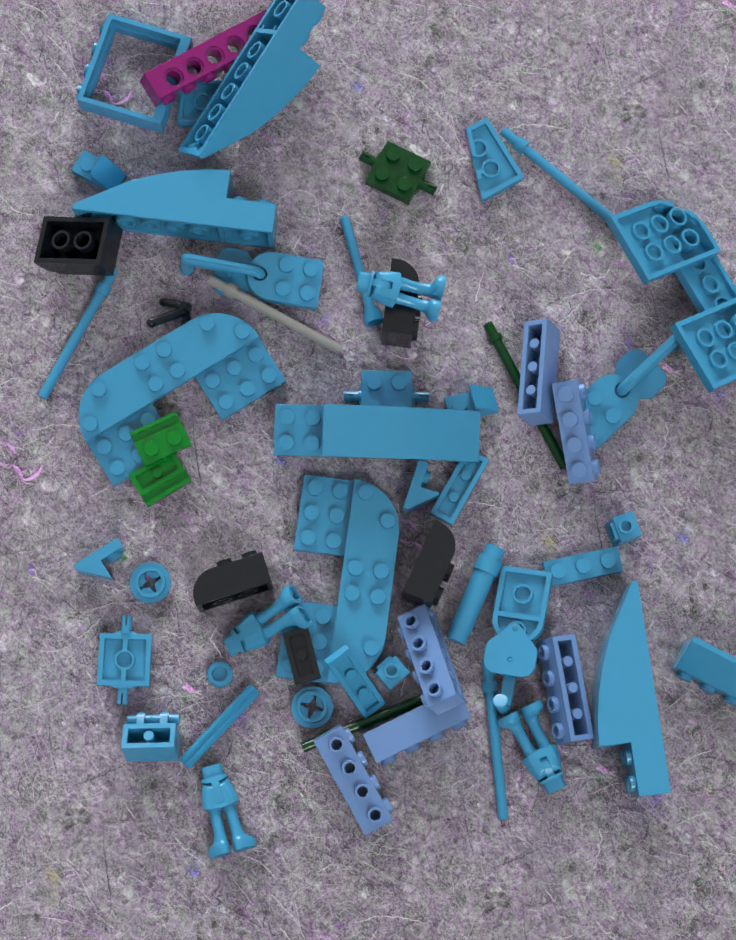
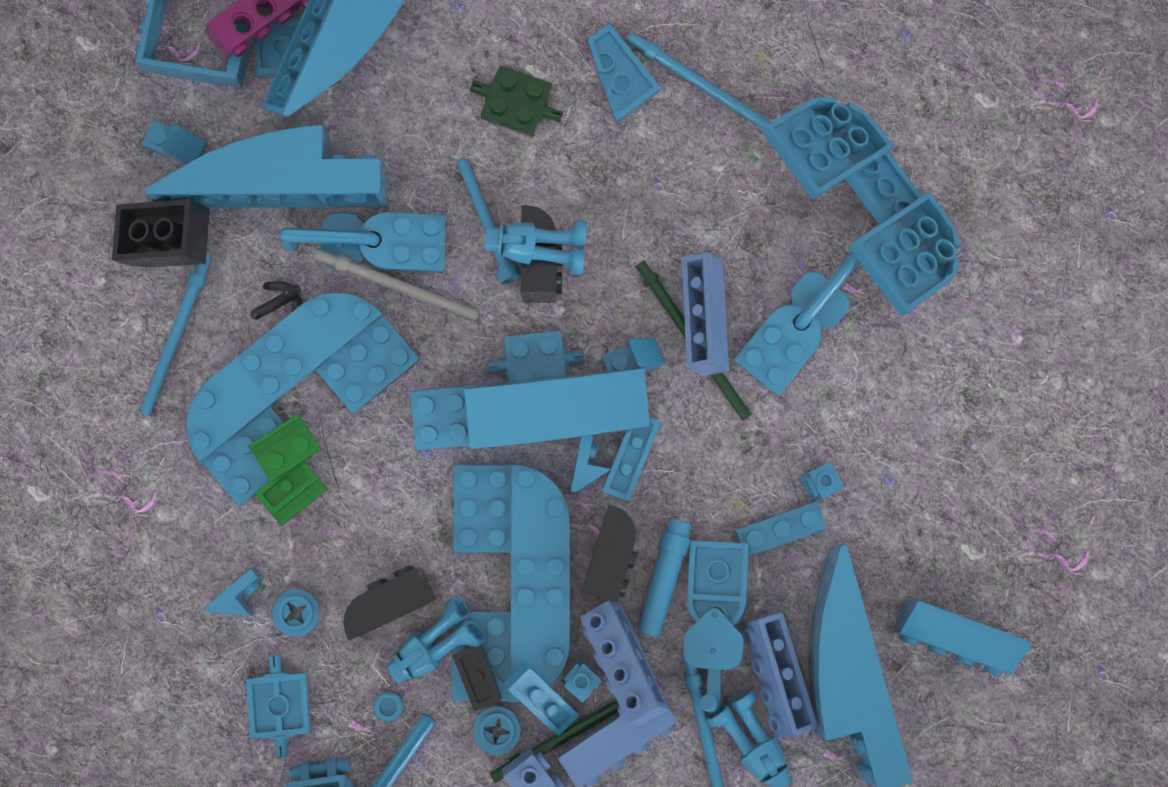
camera: 10 degrees left, 5 degrees up
medium blue brick [552,379,601,485] -> none

